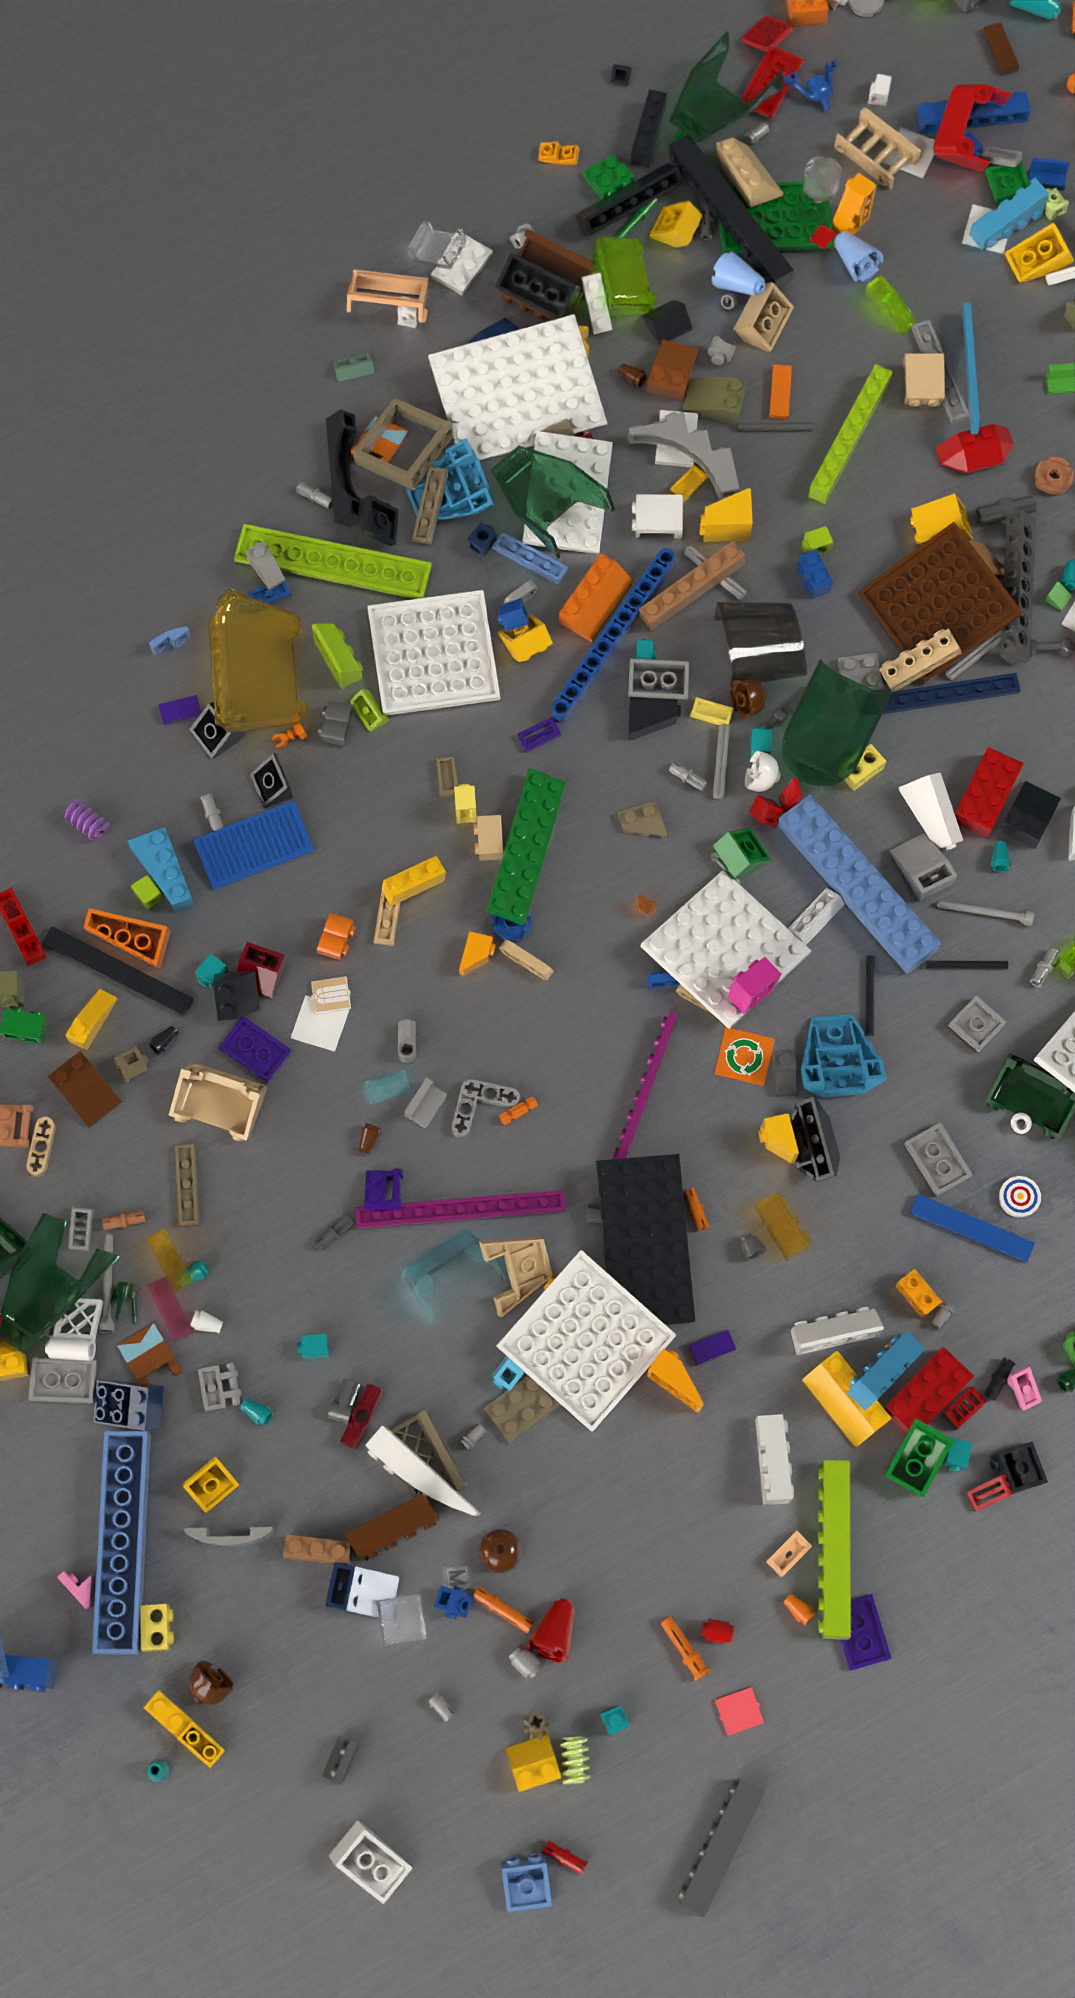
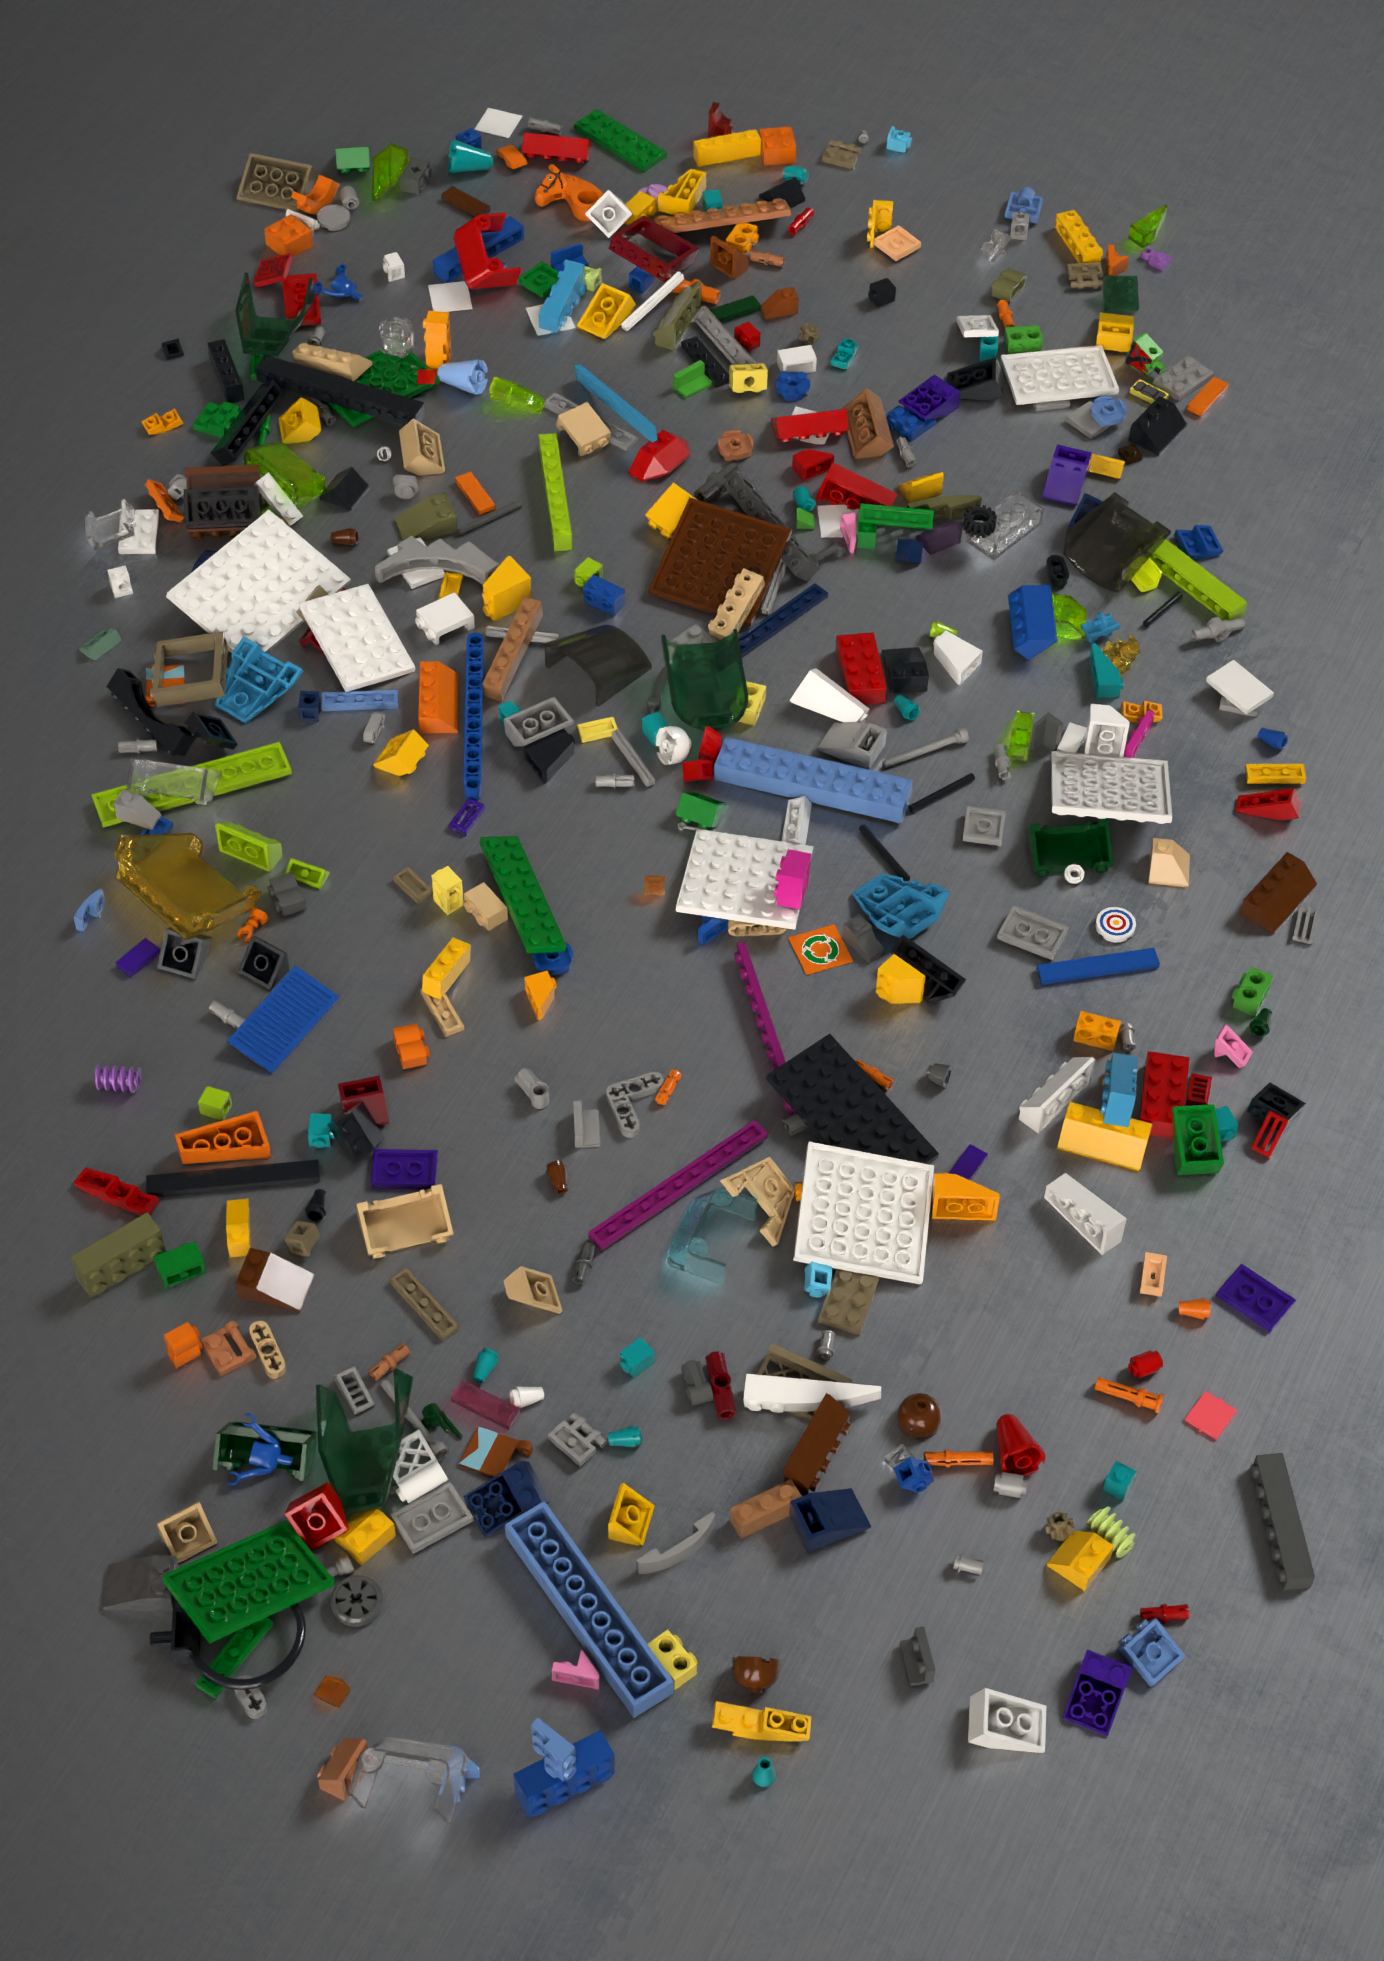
camera: 35 degrees left, 20 degrees down
dark azure wedge [127,827,194,913] -> none
clear yellow slope [146,1228,194,1293] -> none
white sticker [291,995,349,1052] -> none
piece [311,976,351,1014] -> none
light nougat piece [347,269,428,323] -> none
dark purple plate [364,1168,404,1210] -> none
clear light blue slope [365,1070,411,1104] -> none
white plate [367,590,500,716] -> none
clear tile [376,1595,427,1646] -> none
dark tan tile [412,467,449,545] -> none
clear green windscreen [491,445,615,559] -> none
blue brick [497,598,528,631] -> none
tan beam [499,940,554,980] -> none
dark tan wing [617,801,668,838] -> none
dark orange slope [647,339,699,401] -> none
light blue cone [712,251,765,296] -> none
reddish brown cylinder [729,678,767,719] -> none
clear yellow brick [754,1192,811,1261] -> none
lime brick [818,1460,851,1640] -> none
tan fence [835,107,921,189] -> none
light grey tile [981,146,1022,167] -> none
black pin [983,1357,1015,1401] -> none
none -> clear windscreen [127,758,221,805]
none -> orange plate [145,479,184,523]
none -> tan slope [503,1266,563,1314]
none -> dark purple slope [1063,1649,1133,1736]

